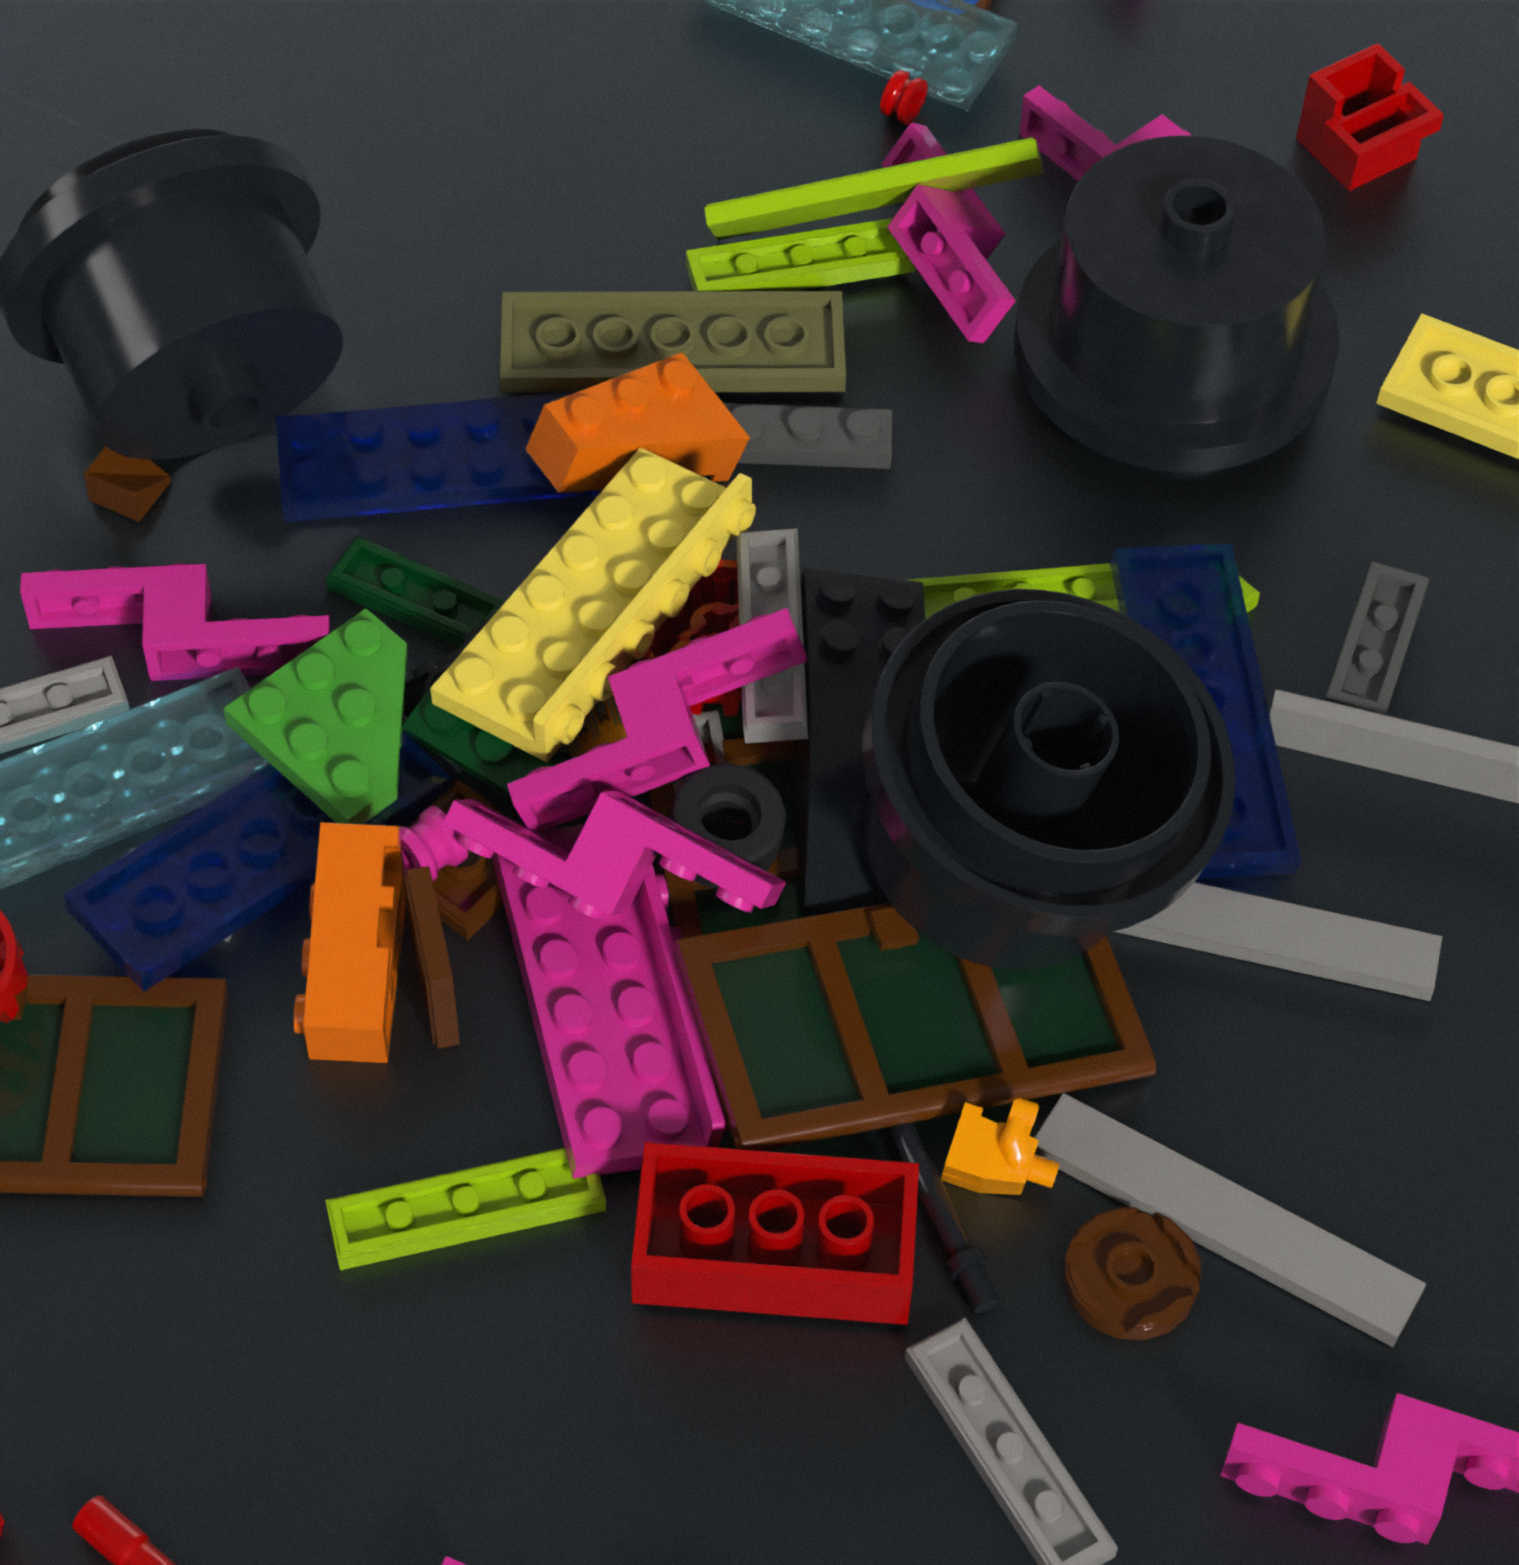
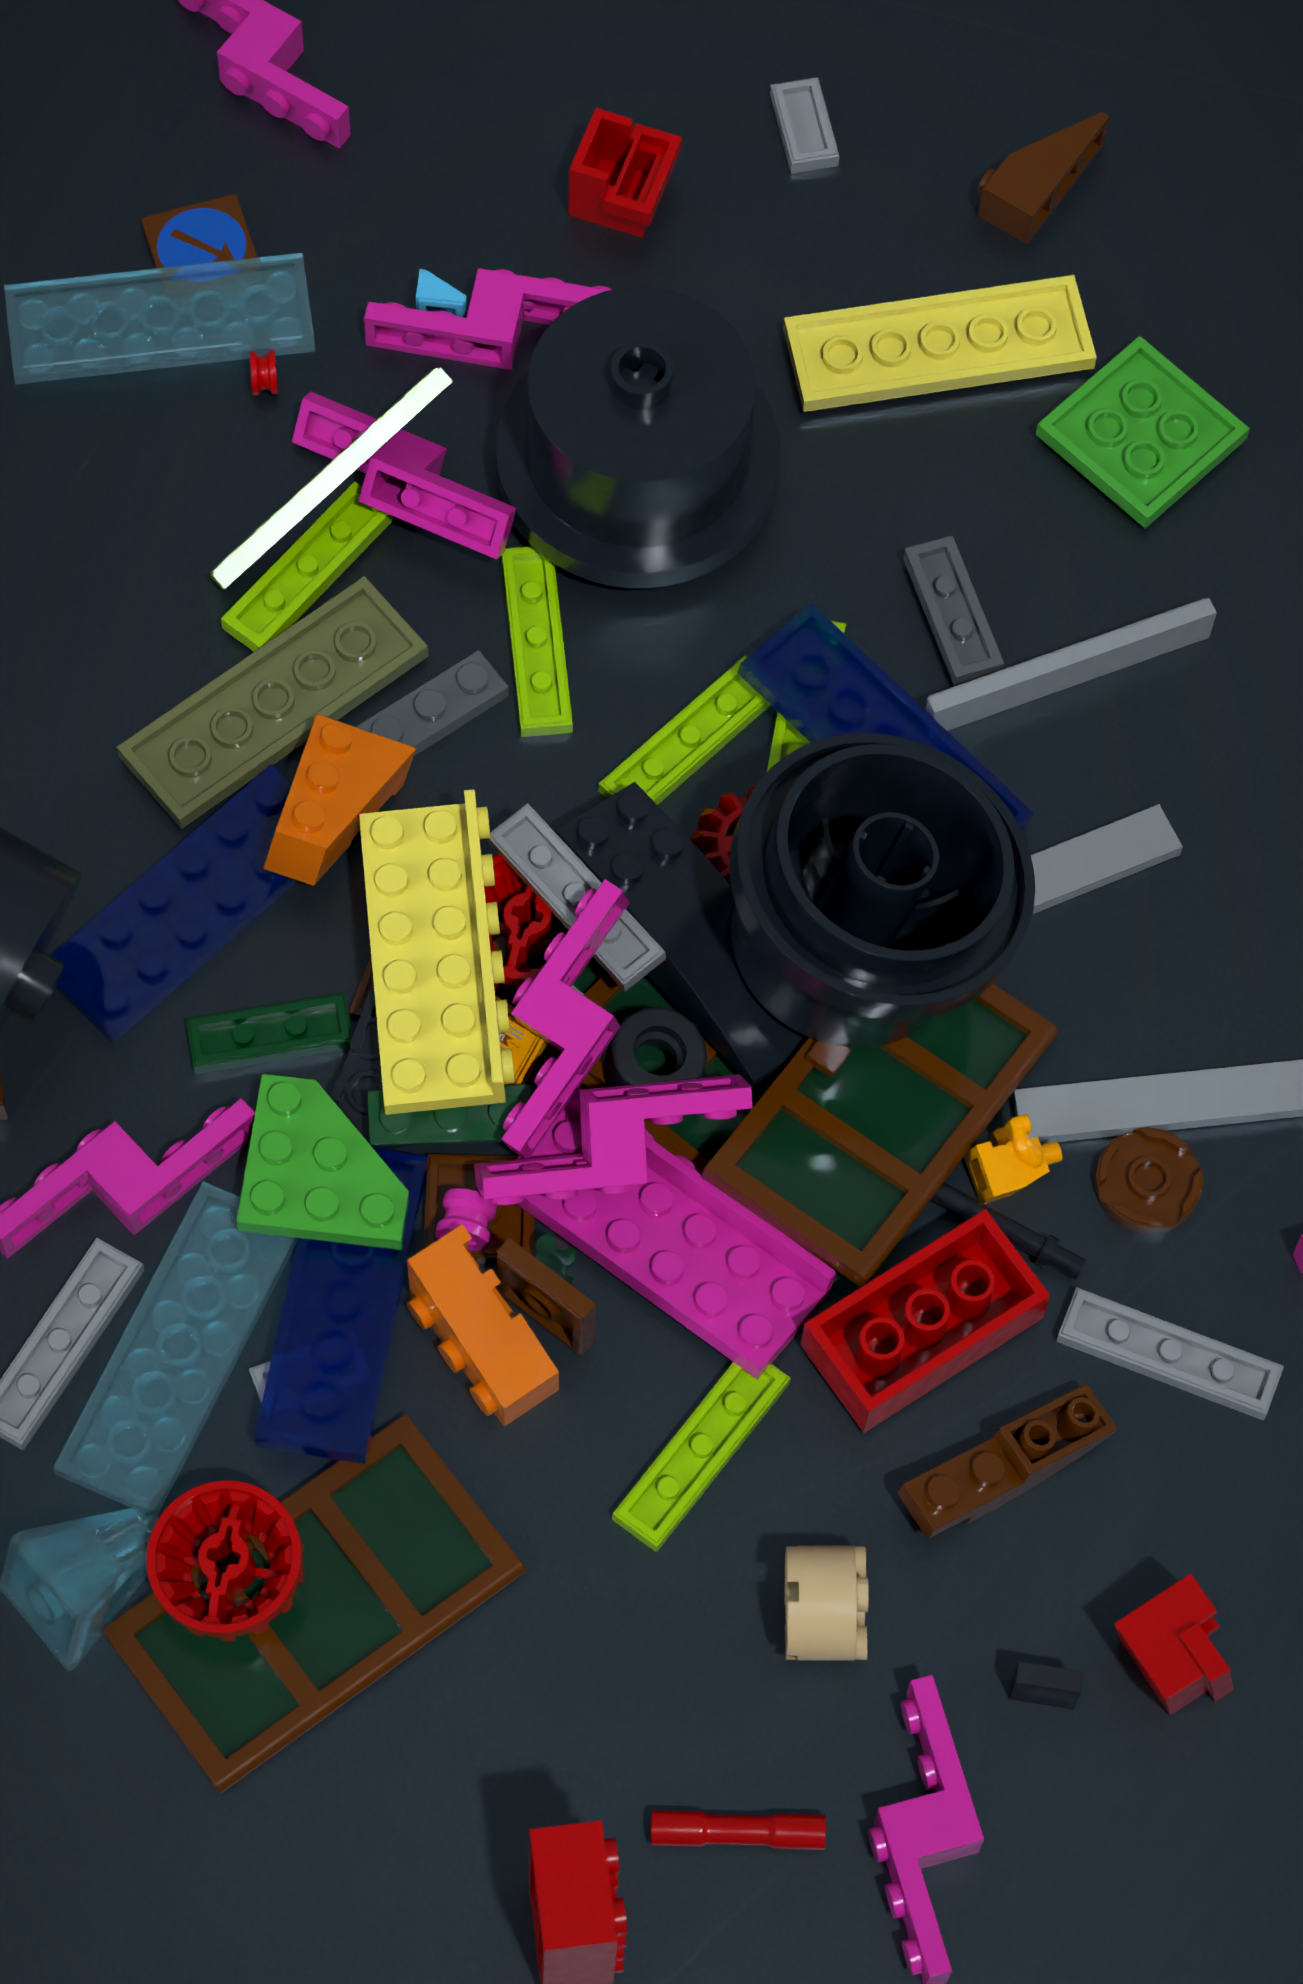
camera: 40 degrees left, 10 degrees up
none -> medium azure slope [416,269,467,318]
none -> lime tile [502,546,573,737]
none -> clear green plate [536,1234,576,1285]
none -> tan brick [785,1545,868,1661]
none -> reddish brown slope [897,1384,1118,1539]

